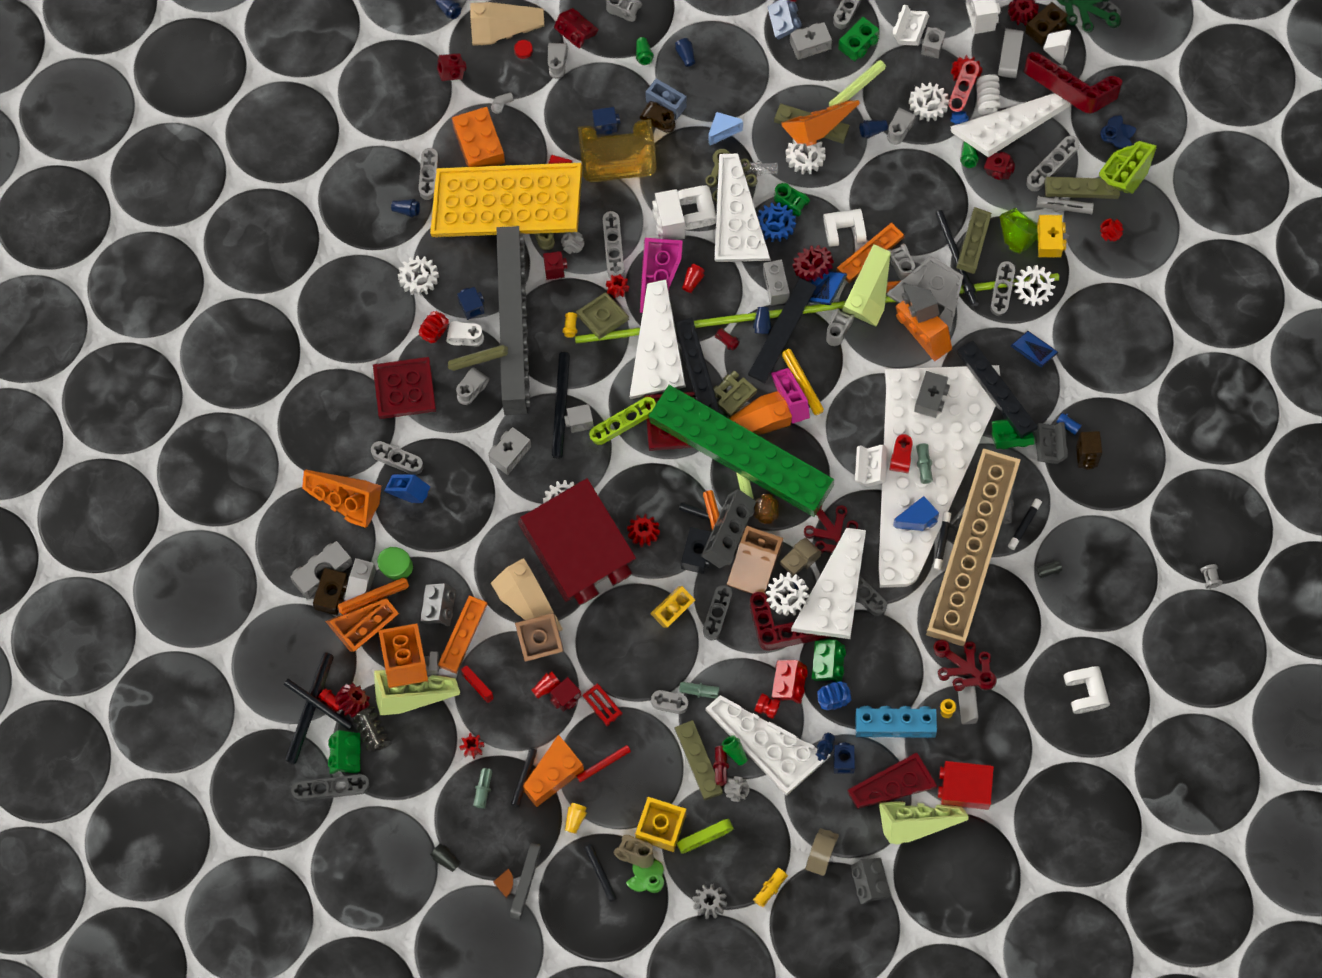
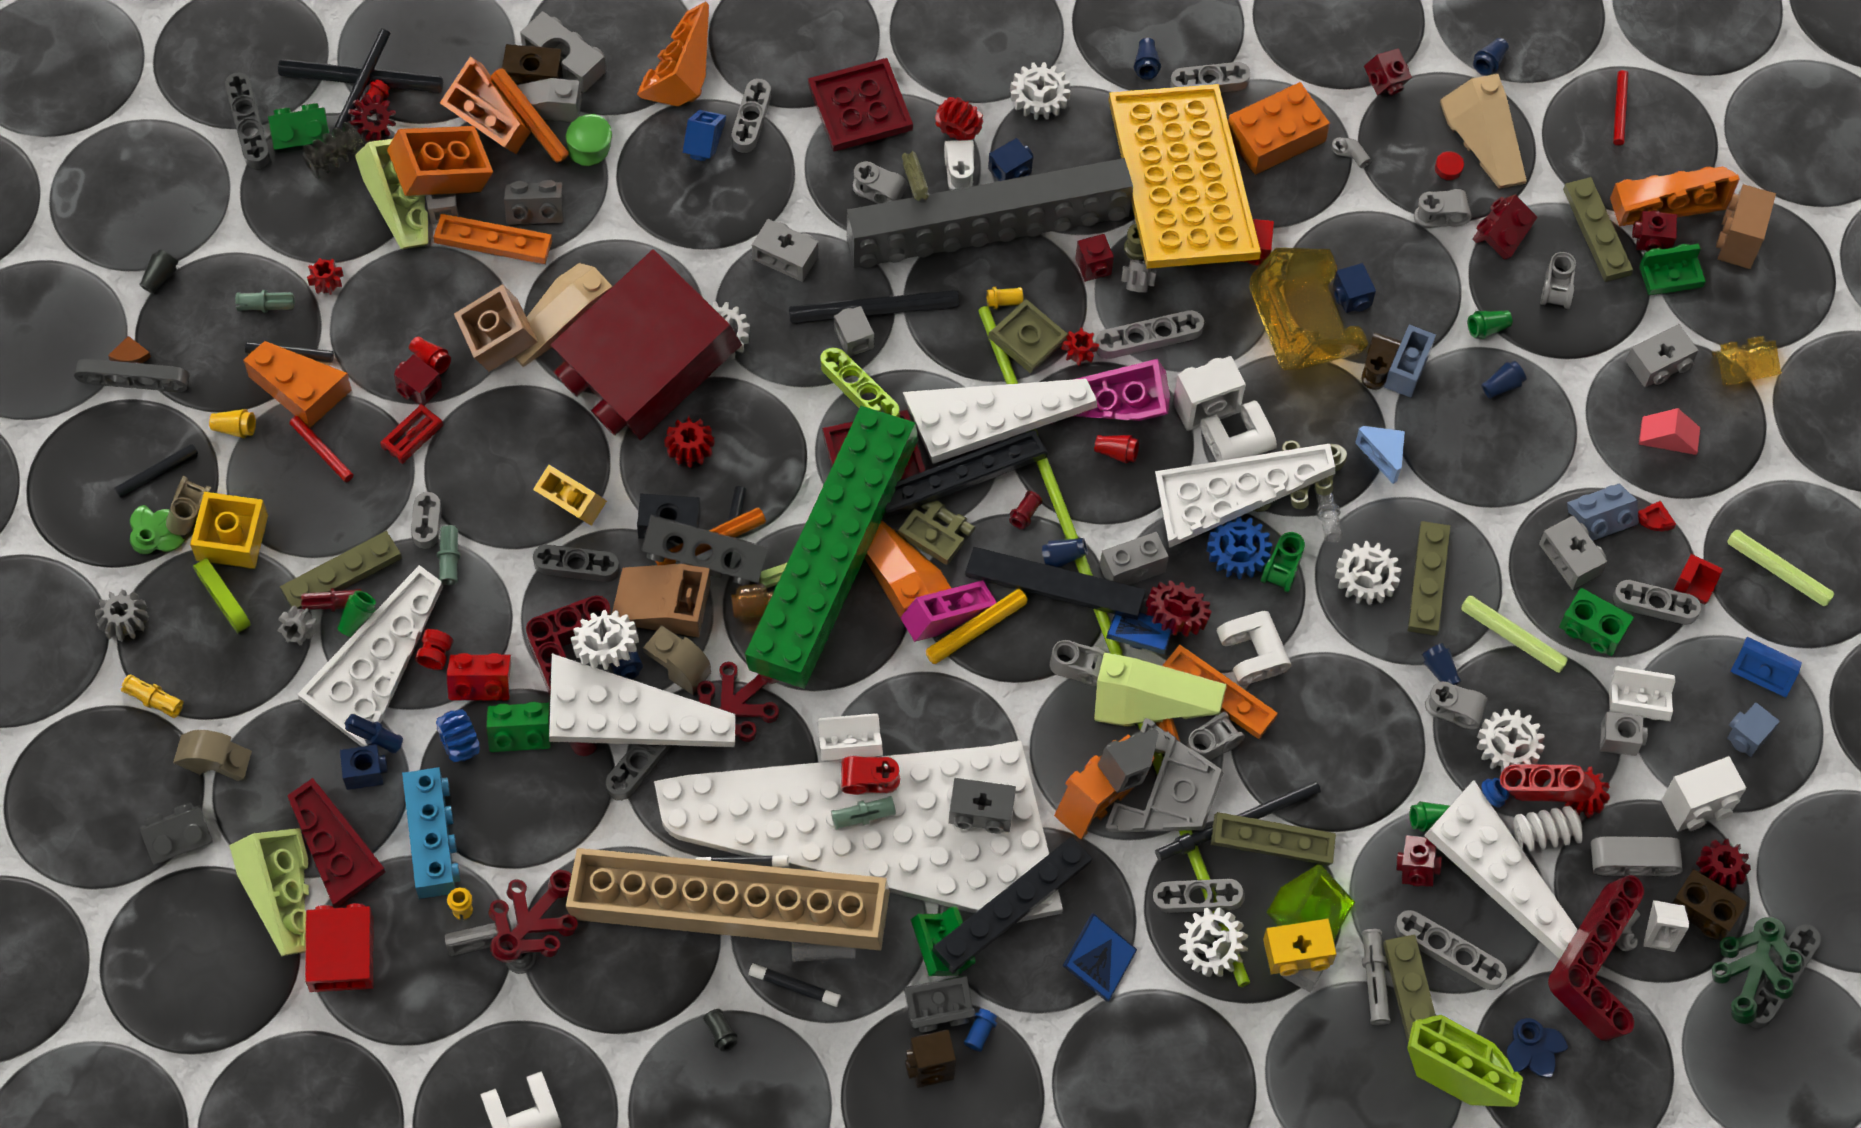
camera: 75 degrees right, 5 degrees down
red tile [461,665,494,703] -> none
orange wedge [781,100,860,146] -> none
blue slope [893,496,939,531] -> none
red gear [1100,218,1123,241] -> none

